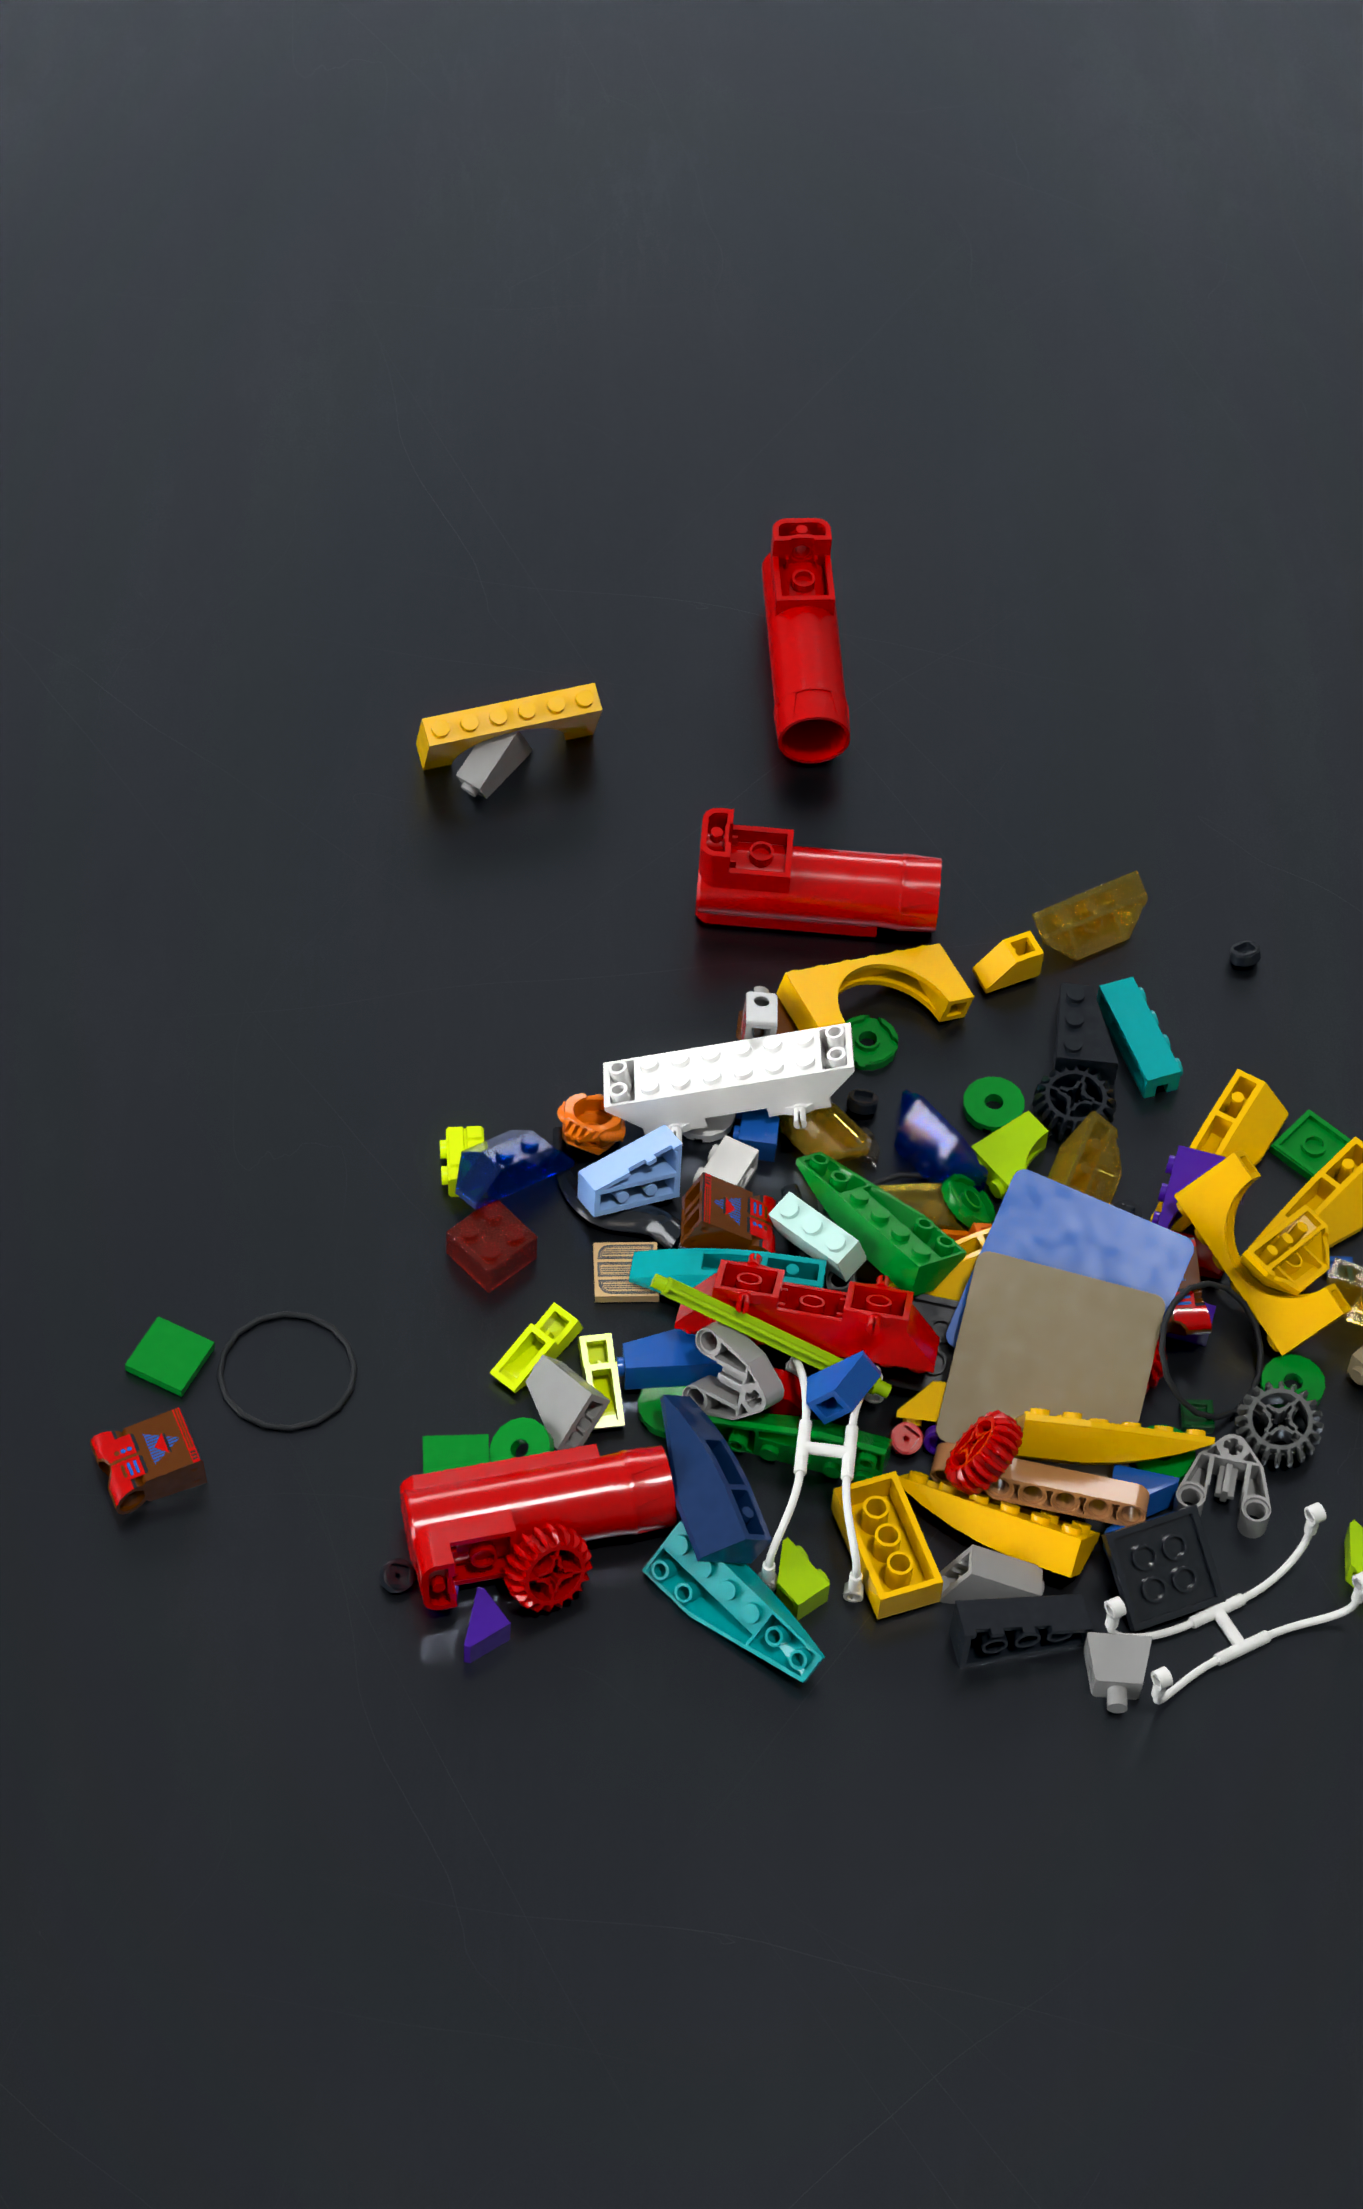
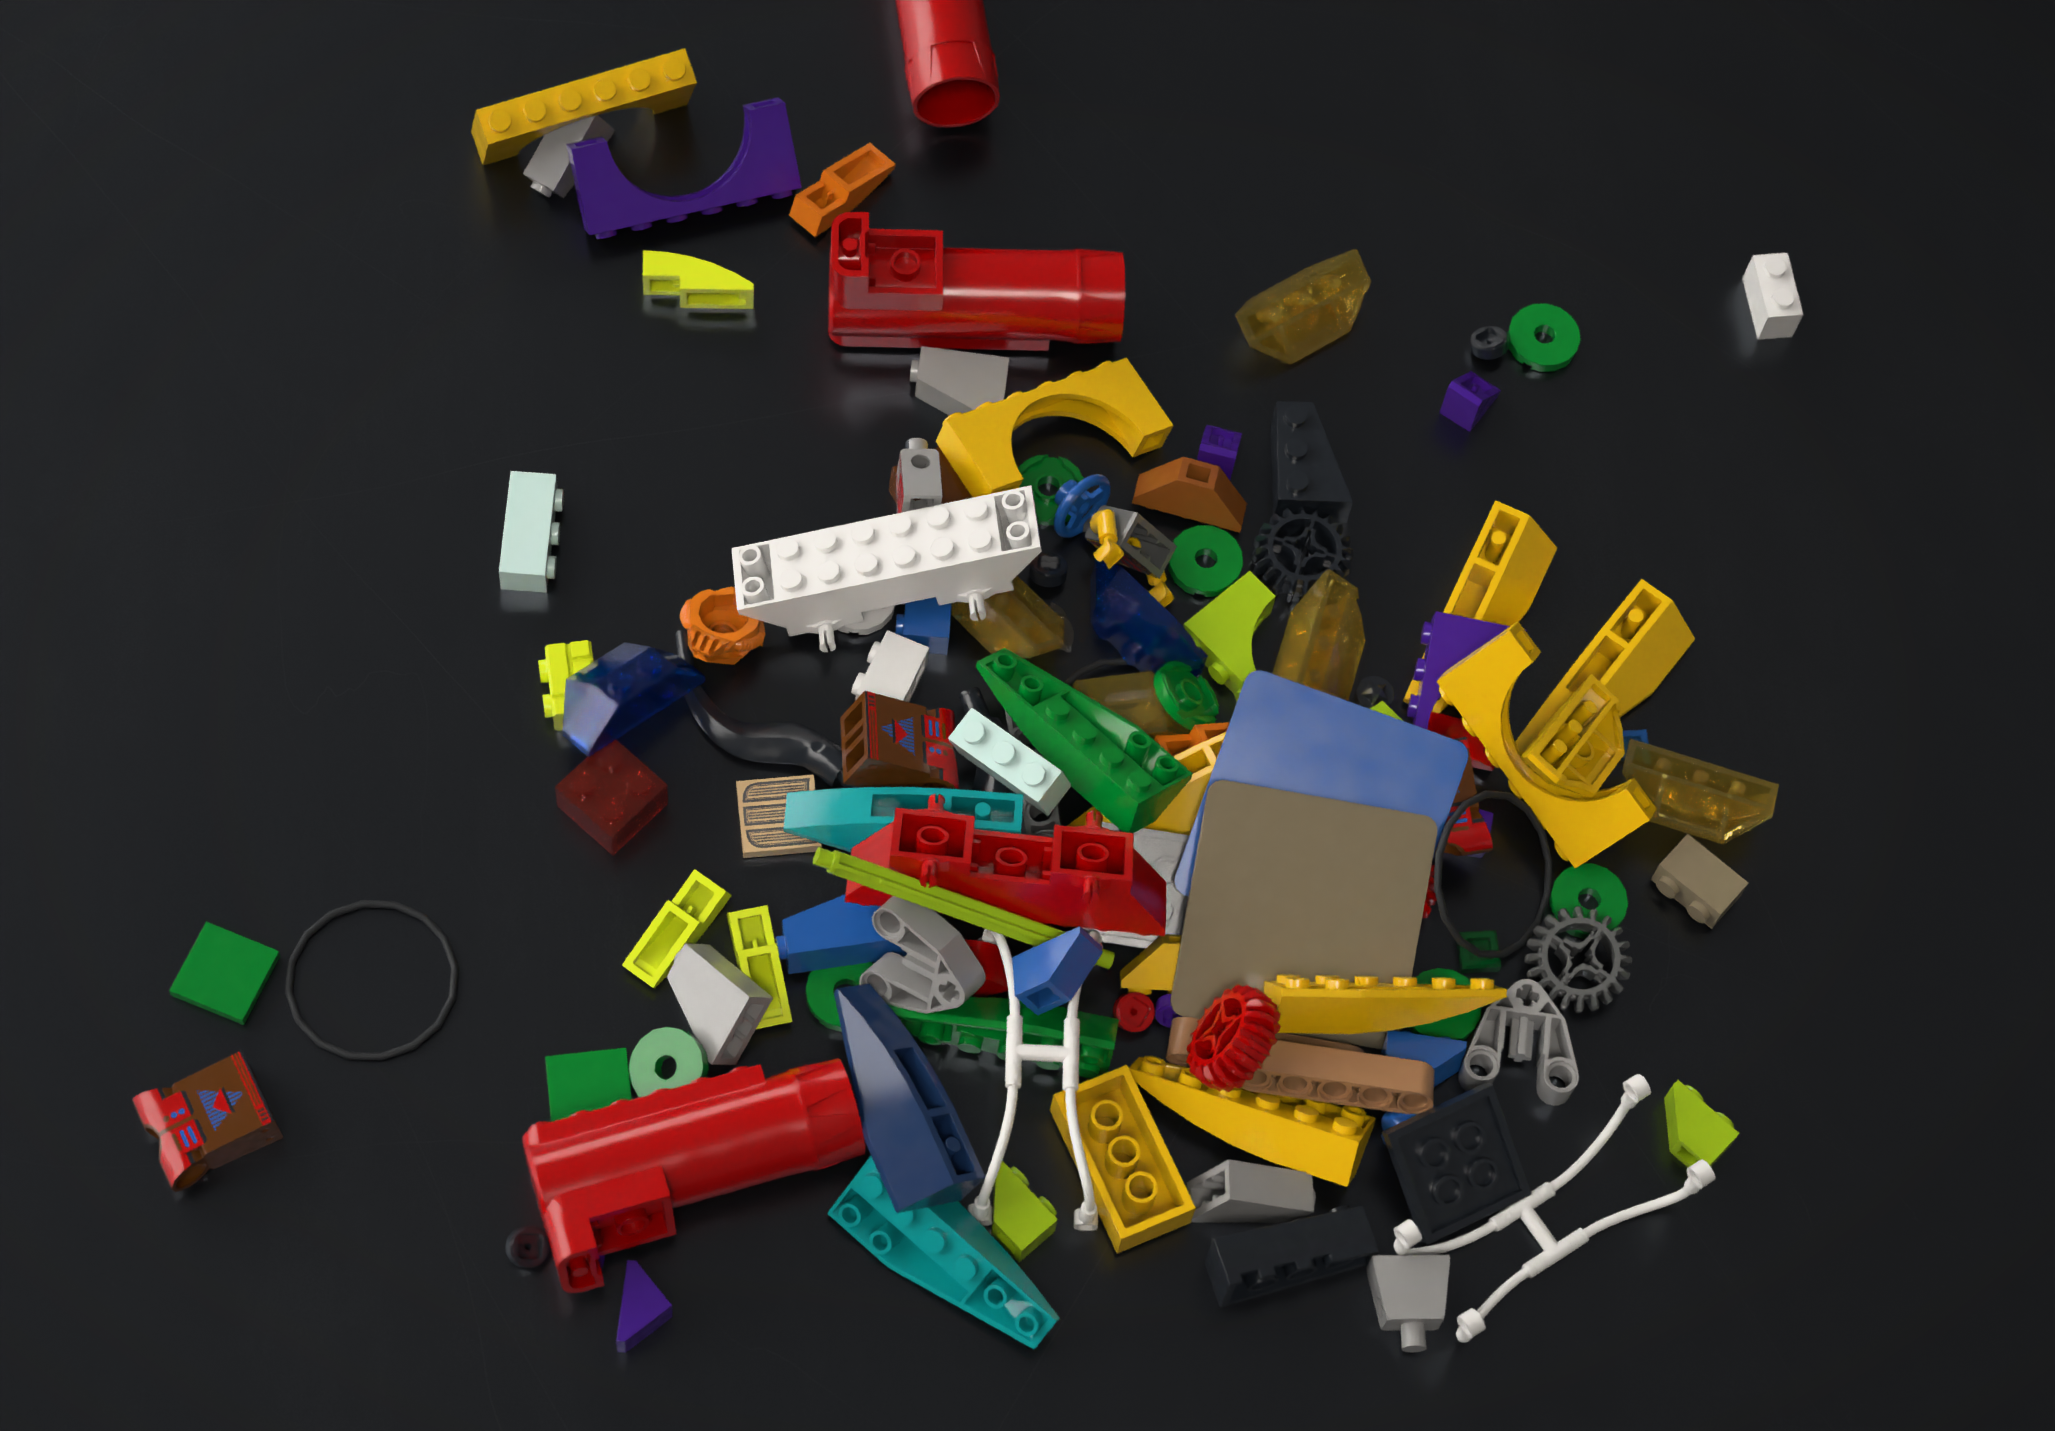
camera: 10 degrees left, 10 degrees up
red gear [502,1523,593,1613] -> none
light blue wedge [577,1125,682,1217] -> none
yellow slope [972,931,1044,993] -> none
teal brick [1097,977,1183,1098] -> none
green tile [1269,1109,1351,1181] -> none
none -> light aqua brick [499,471,564,593]
none -> dark purple arch [566,98,802,239]
none -> neon yellow slope [643,250,754,309]
none -> orange slope [789,143,896,237]
none -> light grey slope [909,346,1009,416]
none -> blue piece [1054,474,1111,538]
none -> torso [1083,505,1177,611]
none -> dark orange slope [1132,456,1247,533]
none -> dark purple slope [1197,425,1242,480]
none -> dark purple slope [1439,371,1501,432]
none -> green tile [1507,303,1581,372]

